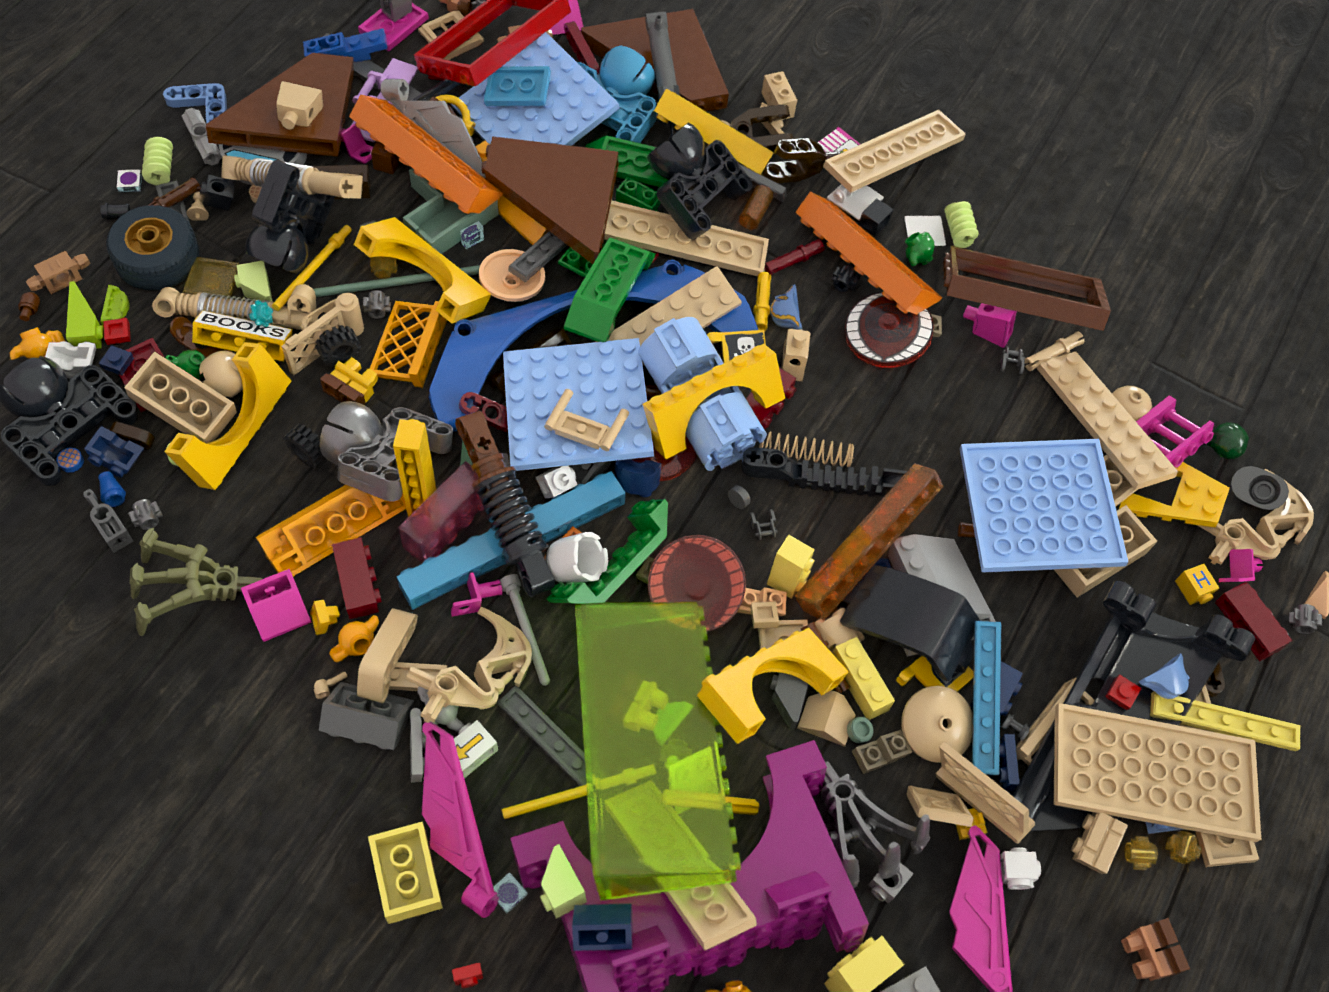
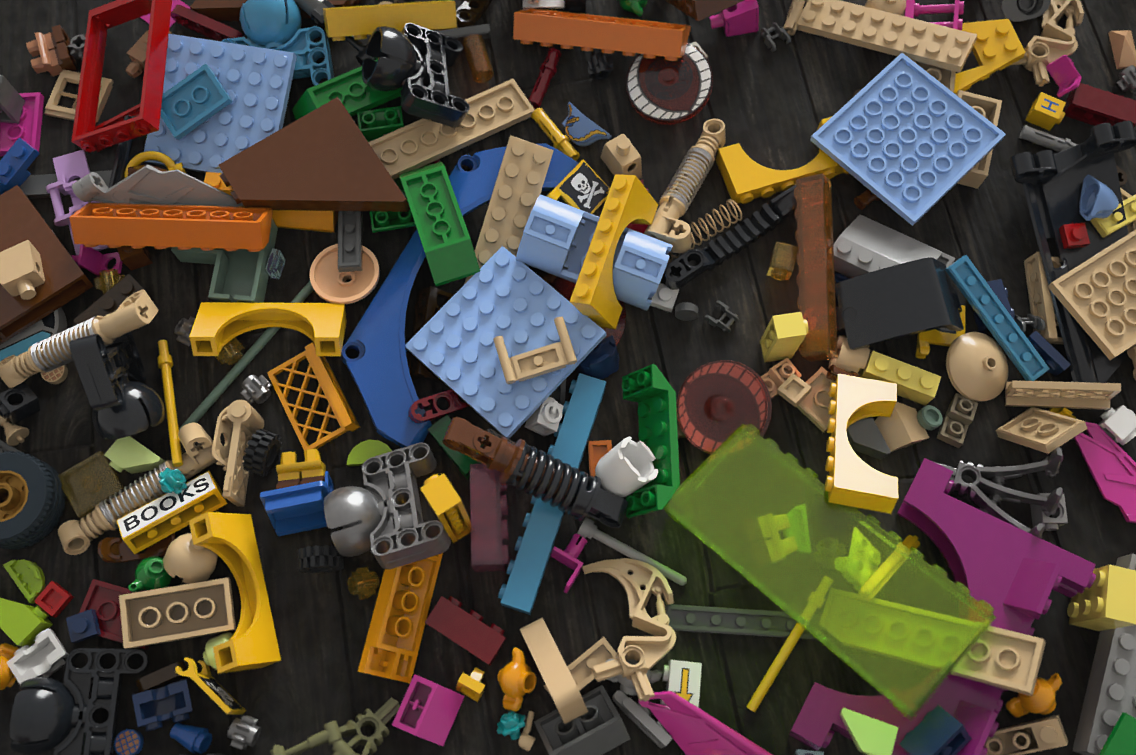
camera: 35 degrees left, 10 degrees up
none -> clear yellow gear [94,269,125,295]
none -> yellow flag [175,658,246,715]
none -> blue piece [260,471,334,536]
none -> lime tile [347,440,392,467]
none -> clear yellow gear [347,566,379,600]
none -> teal plant [497,711,526,740]
none -> tan piece [644,118,725,253]
none -> white plate [650,283,679,312]
none -> yellow arch [716,117,849,205]
none -> clear yellow brick [767,242,798,280]
none -> light grey pin [1019,125,1078,153]

